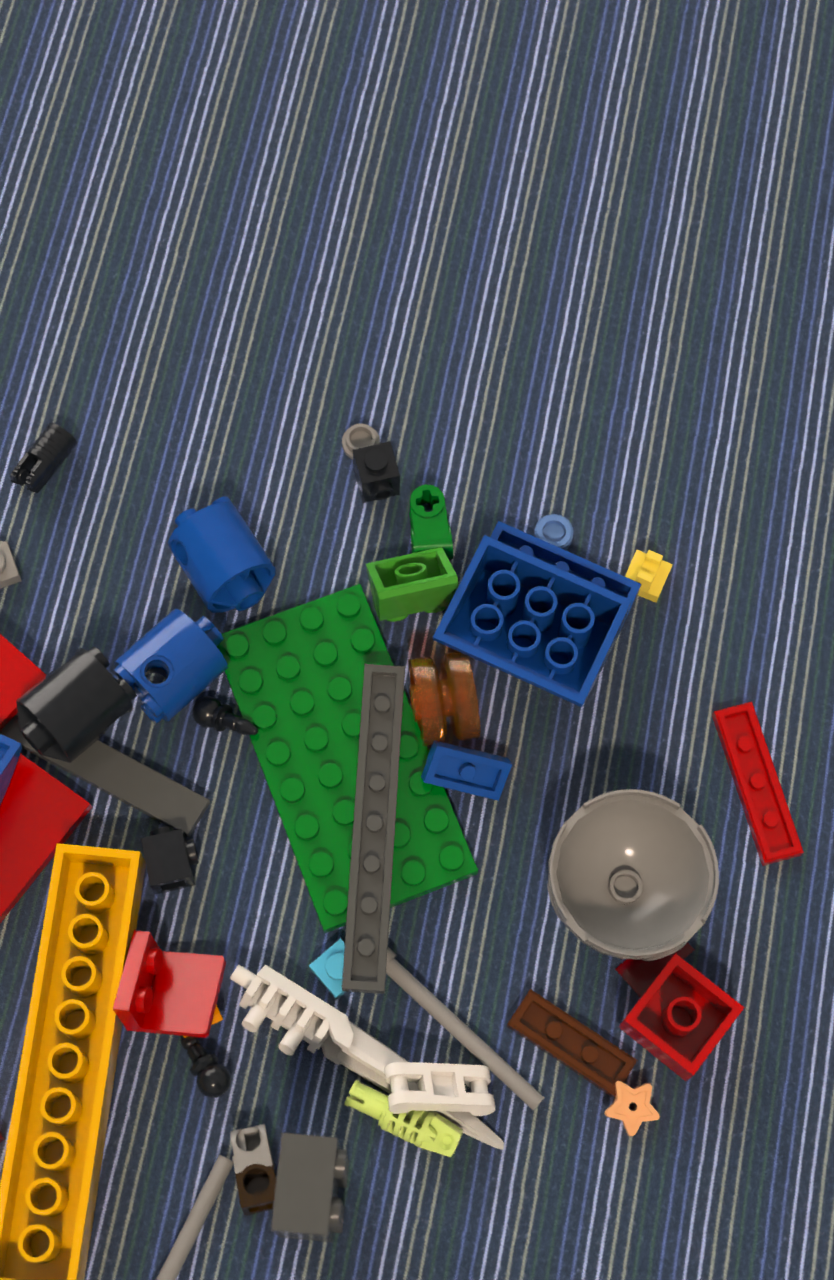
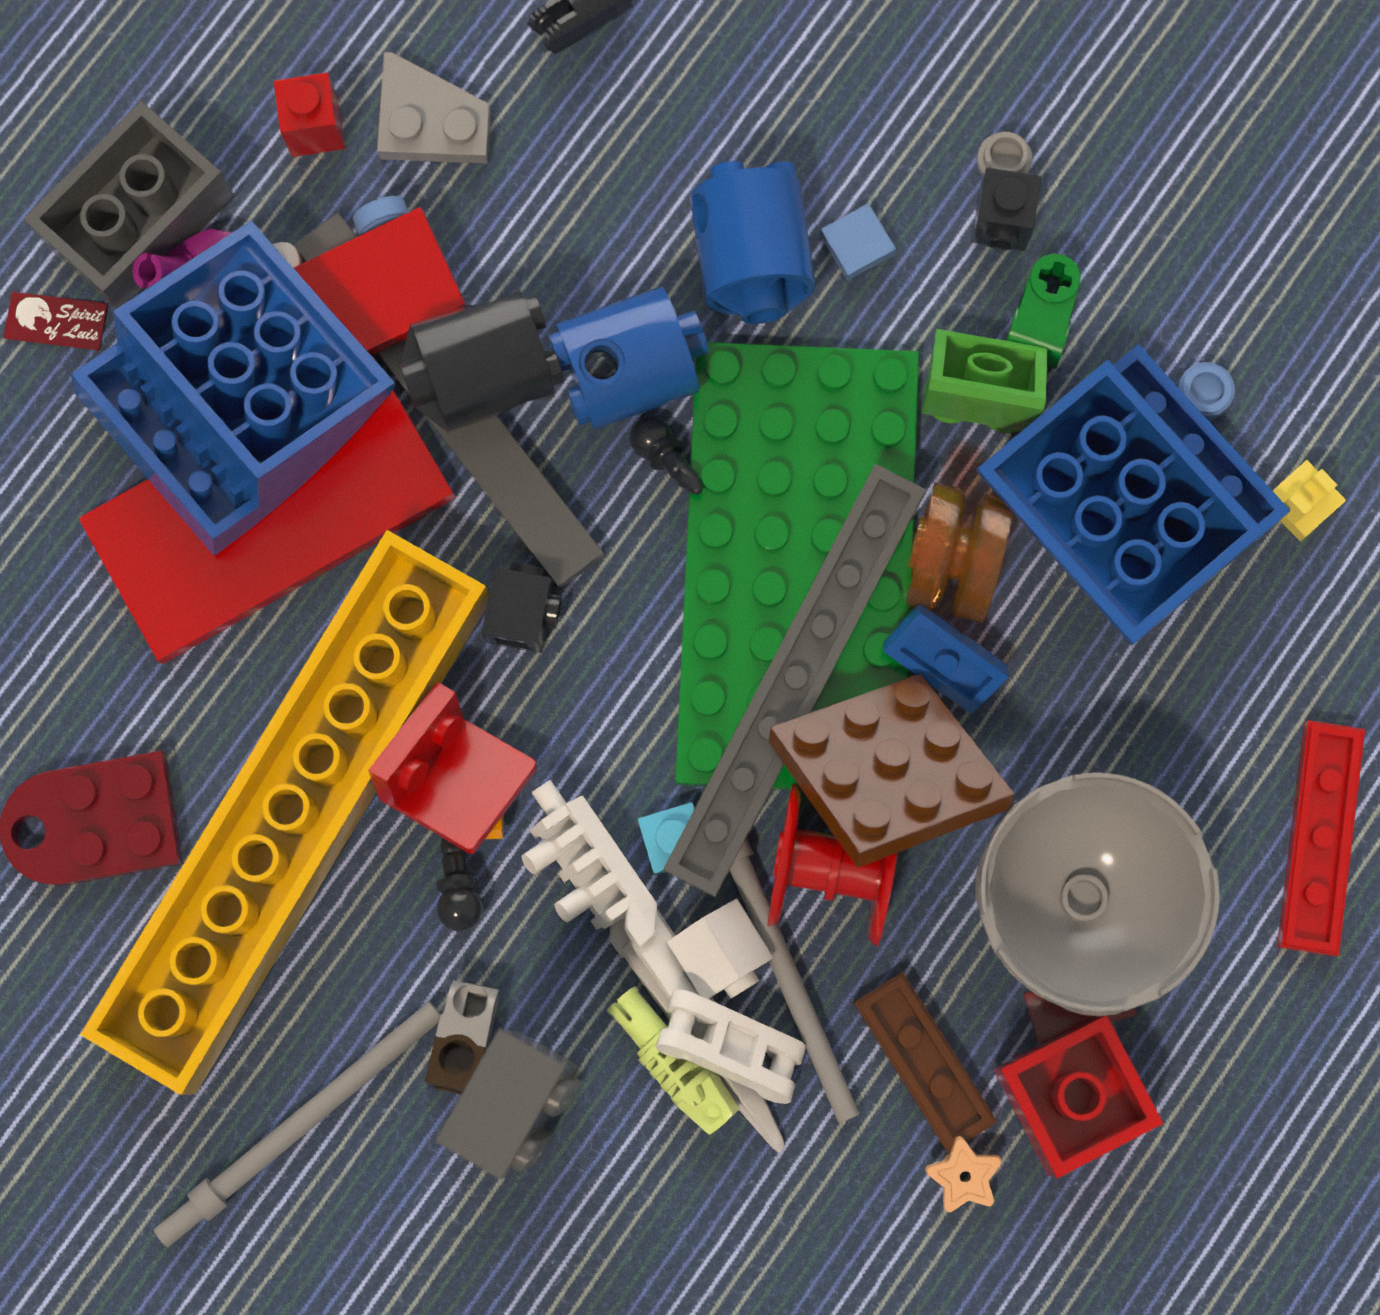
camera: 30 degrees right, 10 degrees up
none -> white brick [667,899,773,999]
none -> red piece [767,783,897,946]
none -> plate [769,674,1014,868]
none -> medium blue tile [820,203,896,281]

